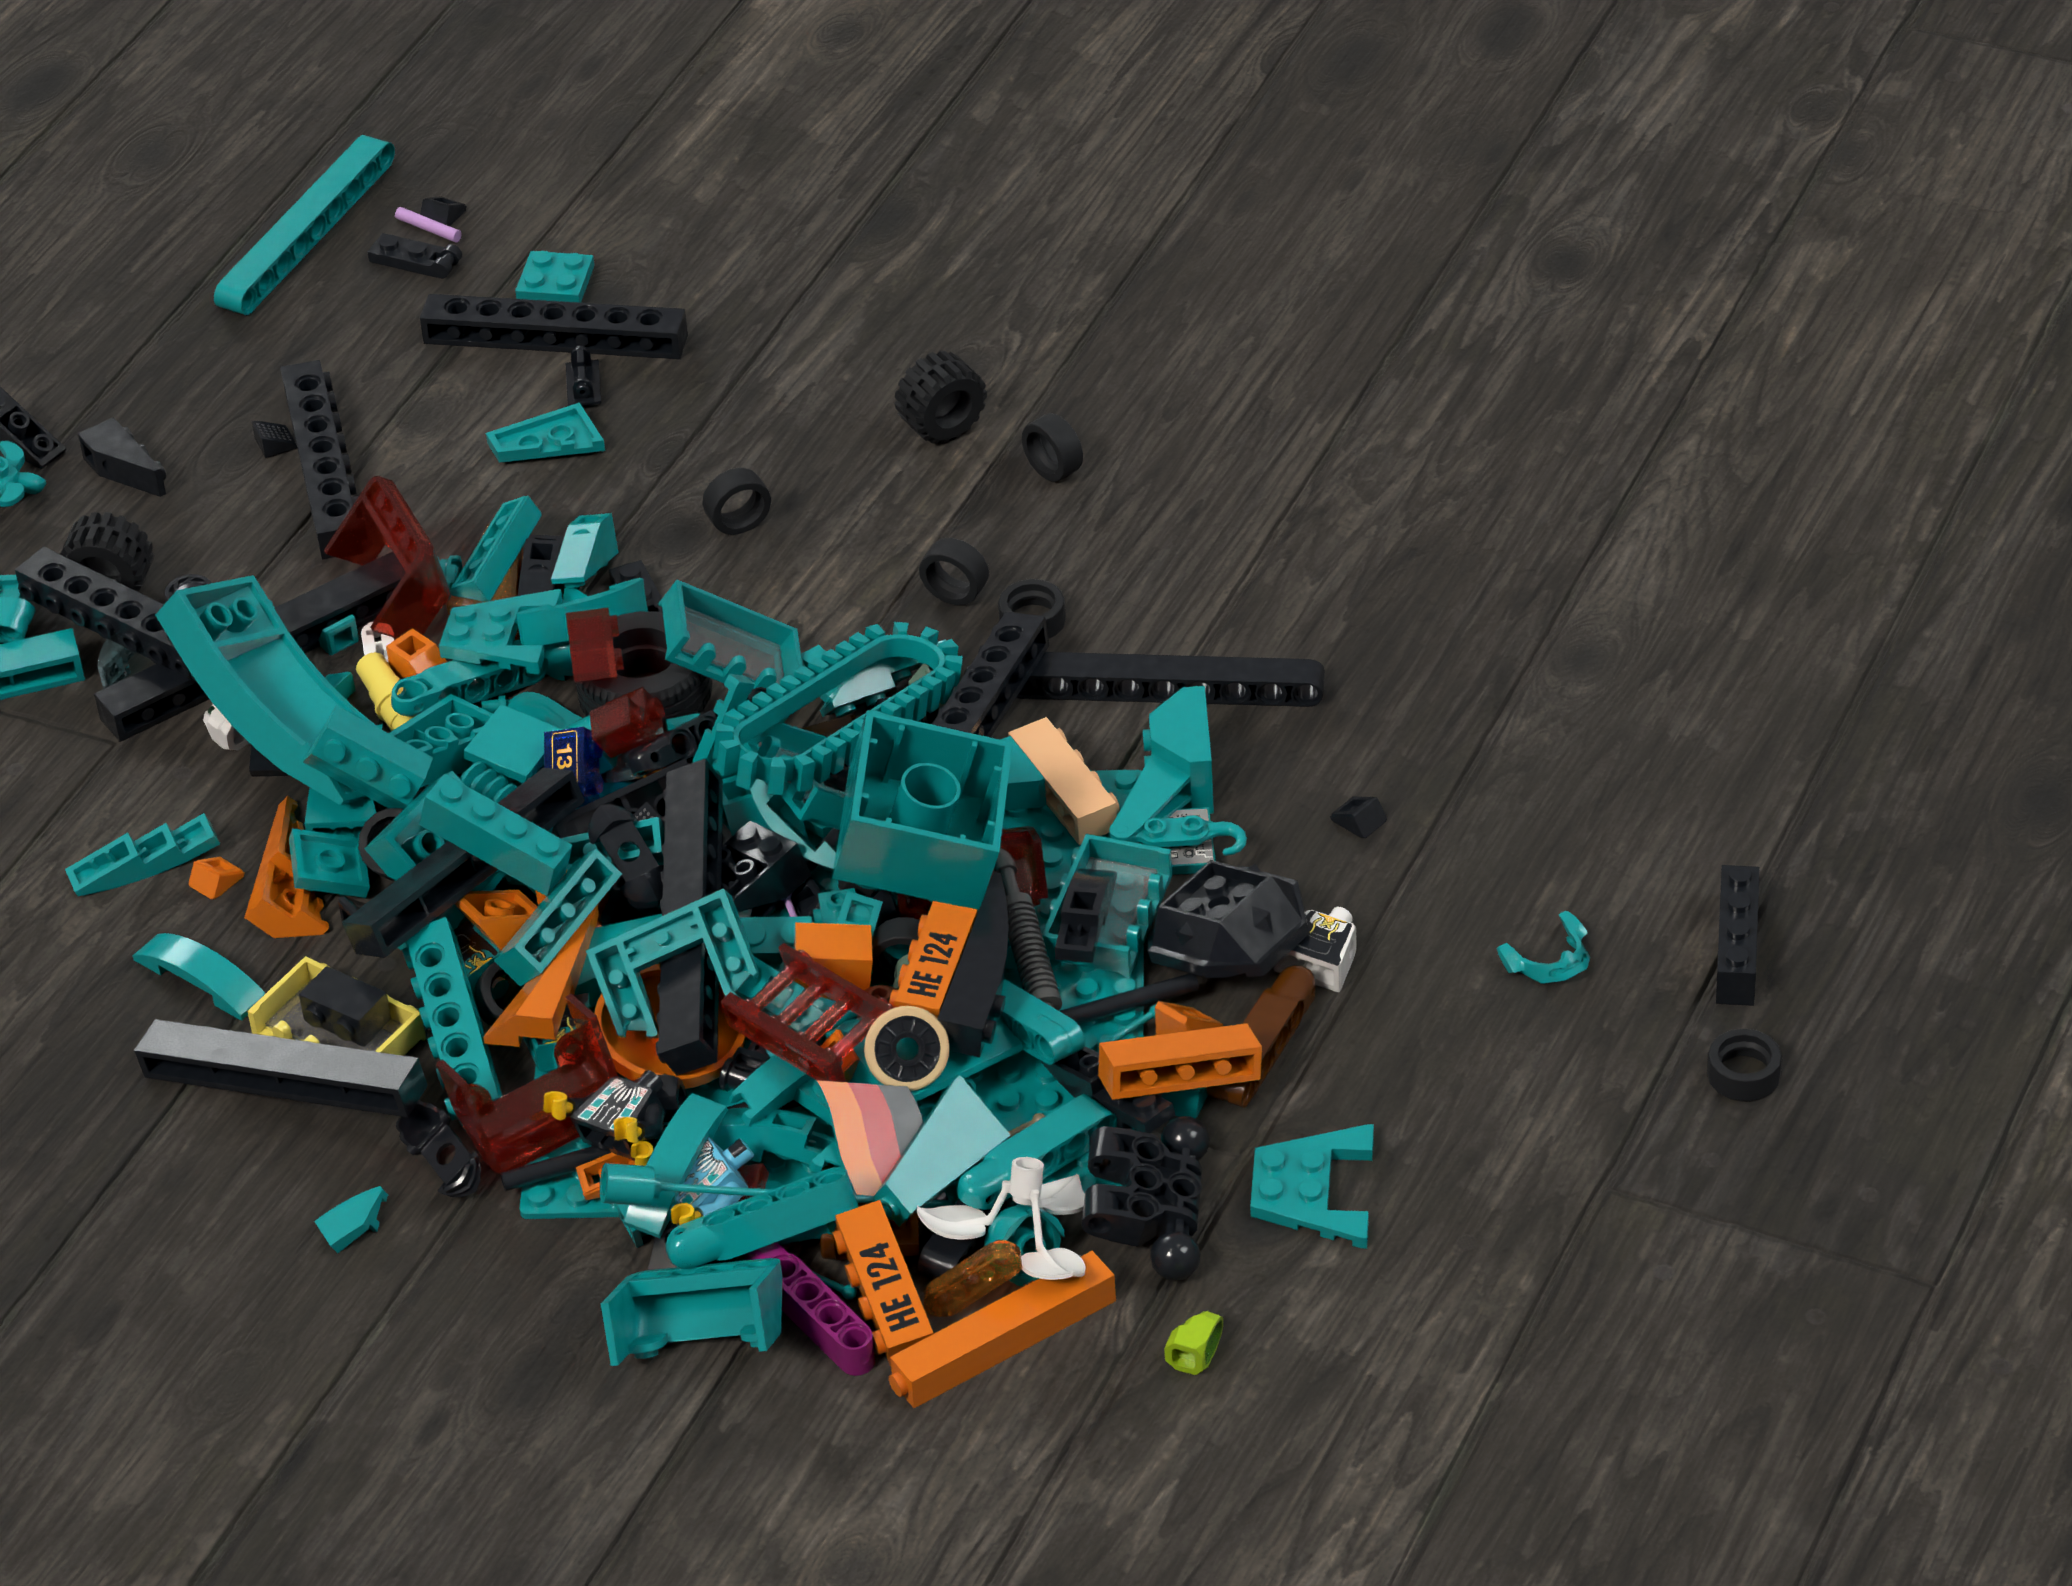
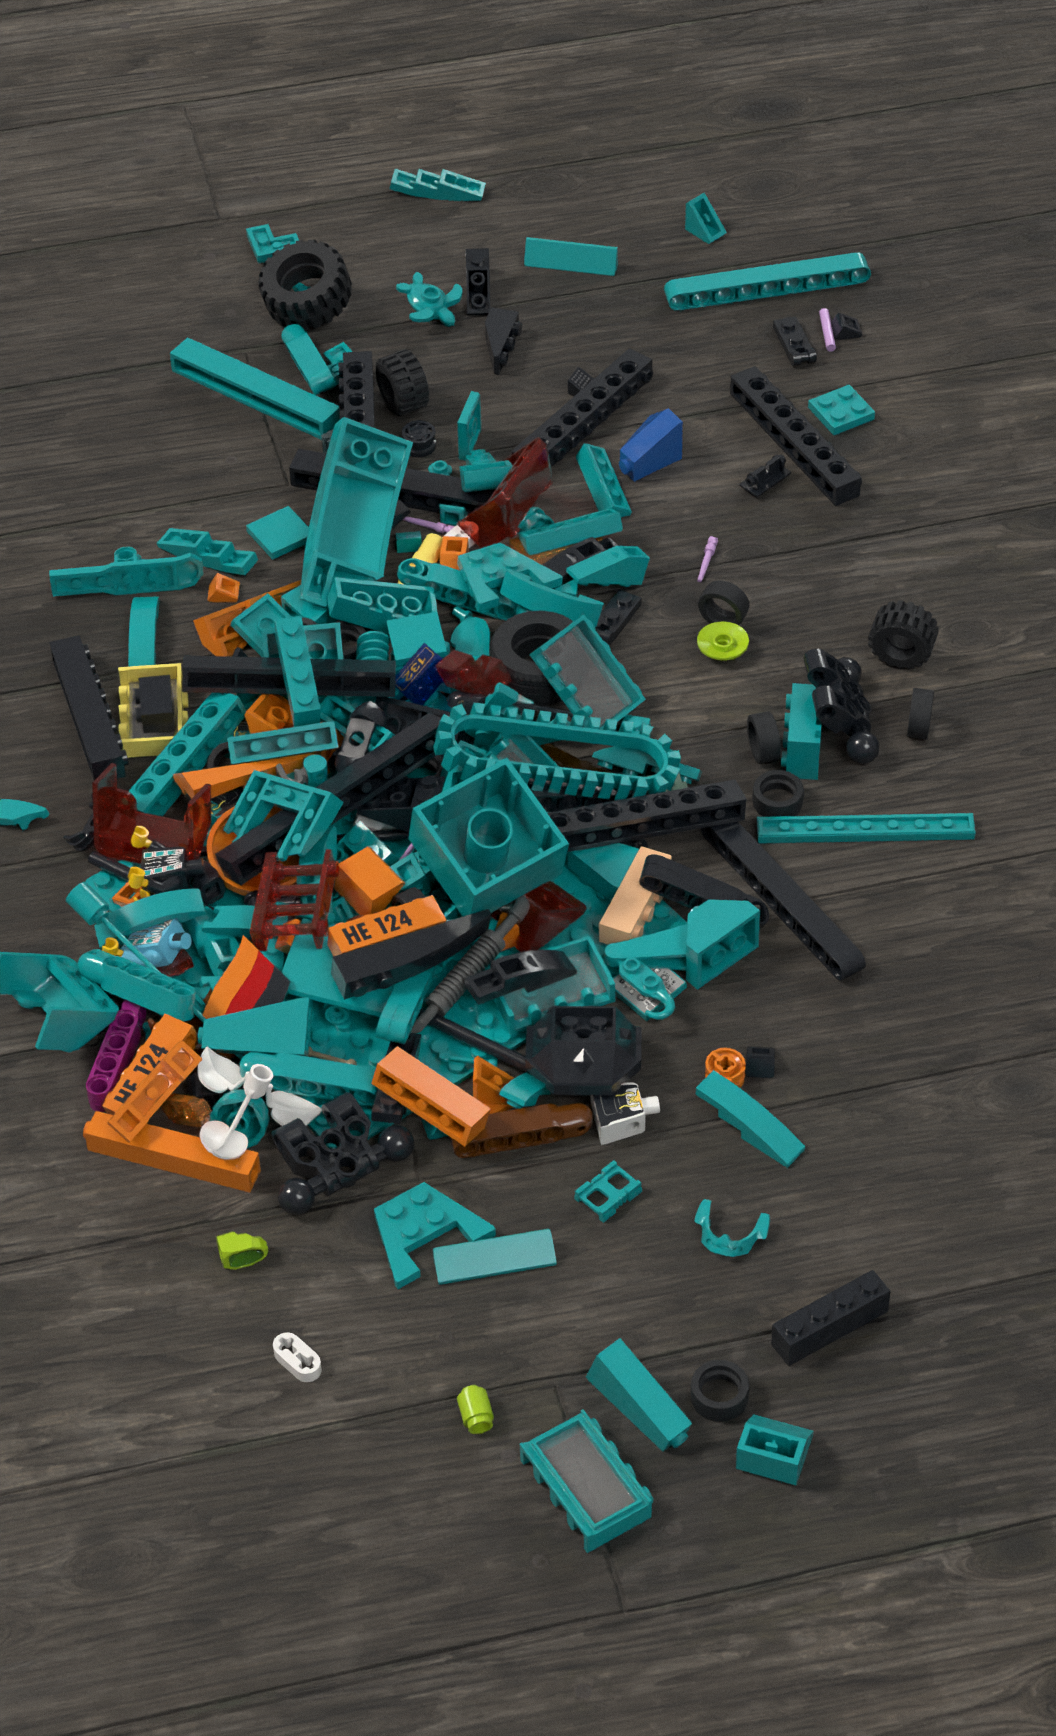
camera: 50 degrees right, 5 degrees up
teal slope [303,705,433,810] -> none
teal wing [486,403,605,463] -> none
clear red brick [566,608,624,684] -> none
wheel [864,1006,950,1091] -> none
none -> teal piece [49,547,204,597]
none -> orange slope [107,1040,203,1143]
none -> teal tile [246,506,309,560]
none -> white beam [273,1333,322,1382]
none -> teal leg [276,755,328,788]
none -> lavender piece [403,516,455,533]
none -> teal slope [433,1229,557,1285]
none -> teal tile [457,391,482,461]
none -> lime brick [457,1385,494,1434]
none -> teal plate [459,449,515,492]
none -> teal slope [499,1073,551,1109]
none -> window [520,1409,653,1553]
none -> teal slope [524,237,618,276]
none -> teal piece [574,1160,642,1223]
none -> teal slope [576,443,632,517]
none -> teal slope [586,1338,692,1451]
none -> blue slope [619,408,683,481]
none -> black piece [639,854,769,929]
none -> teal slope [685,192,727,244]
none -> teal slope [696,1070,805,1168]
none -> lime dish [697,622,749,660]
none -> lavender piece [698,536,718,583]
none -> orange wheel [705,1048,746,1088]
none -> teal slope [736,1415,814,1485]
none -> teal tile [757,813,976,843]
none -> teal wedge [781,683,822,780]
none -> black connector [803,649,880,764]

